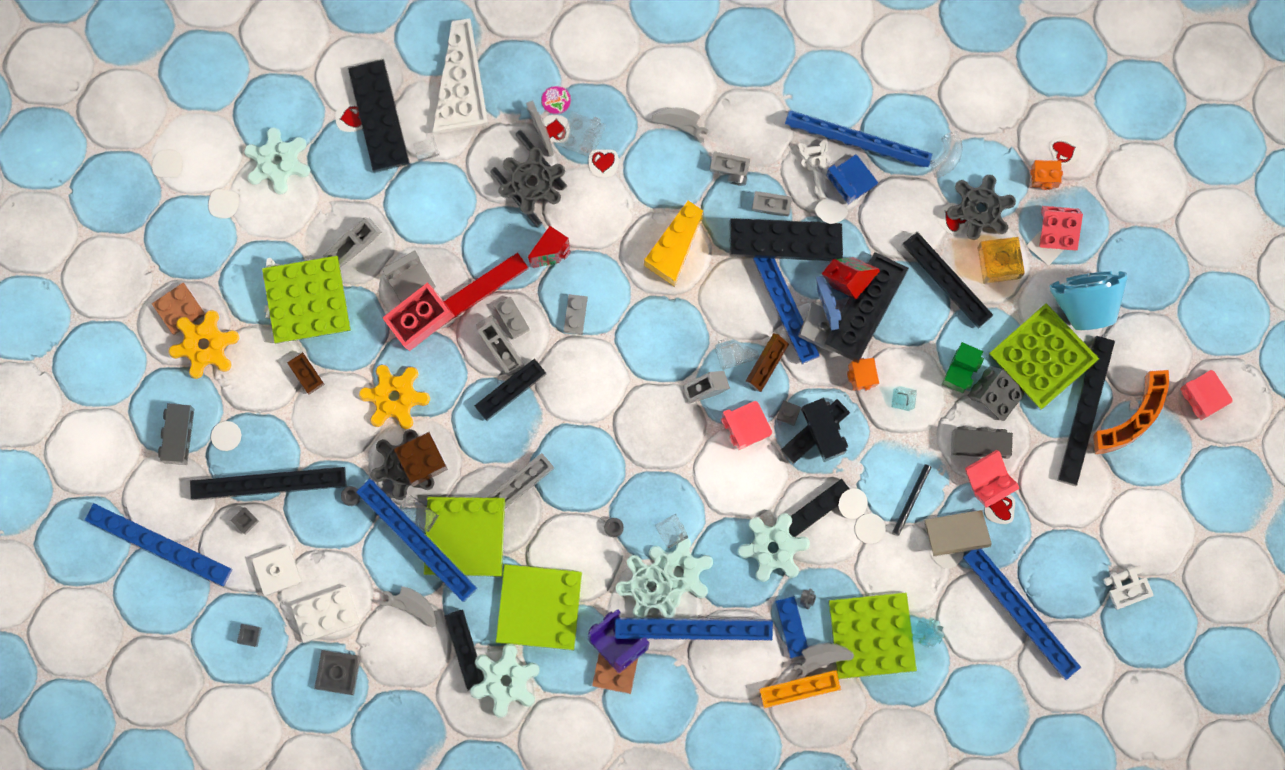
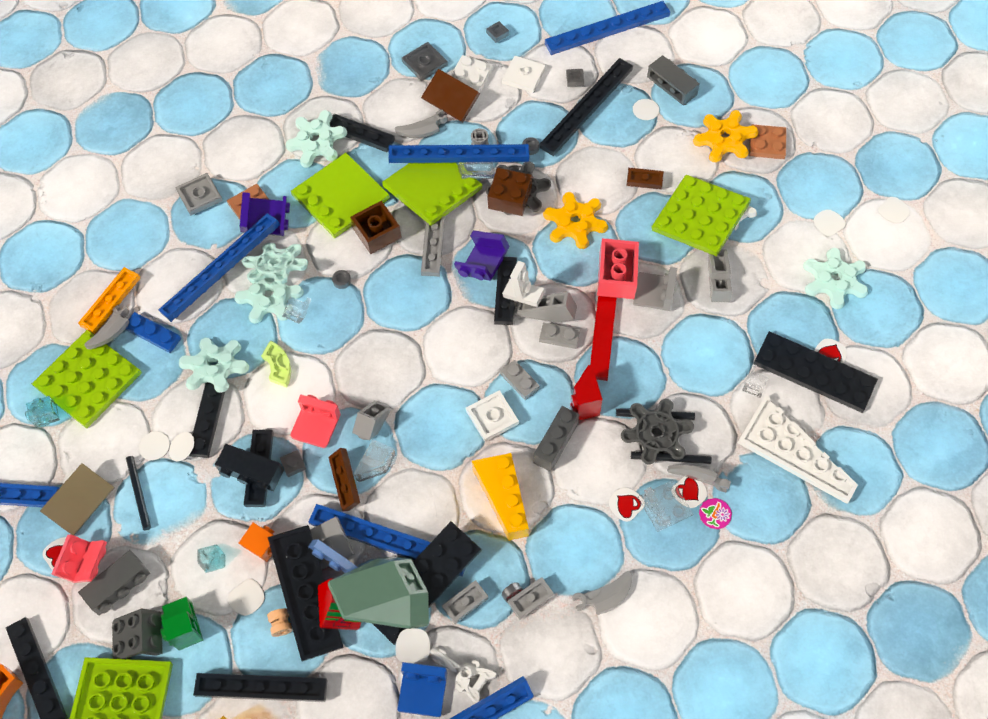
camera: 135 degrees right, 15 degrees down
flat silver plate [800,589,816,609] -> none
none -> light grey plate [175,173,223,216]
none -> white sticker [228,579,265,616]
none -> yellowish green tile [261,341,291,388]
none -> light nougat wheel [267,608,293,637]
none -> sand green wedge [328,556,429,629]
none -> reddish brown brick [350,200,402,254]
none -> reddish brown tile [421,69,480,123]
none -> dark purple panel [454,230,510,281]
none -> white plate [466,390,519,442]
none -> light grey wheel [471,128,489,145]
none -> white bracket [502,261,545,307]
none -> dark grey brick [533,406,579,472]

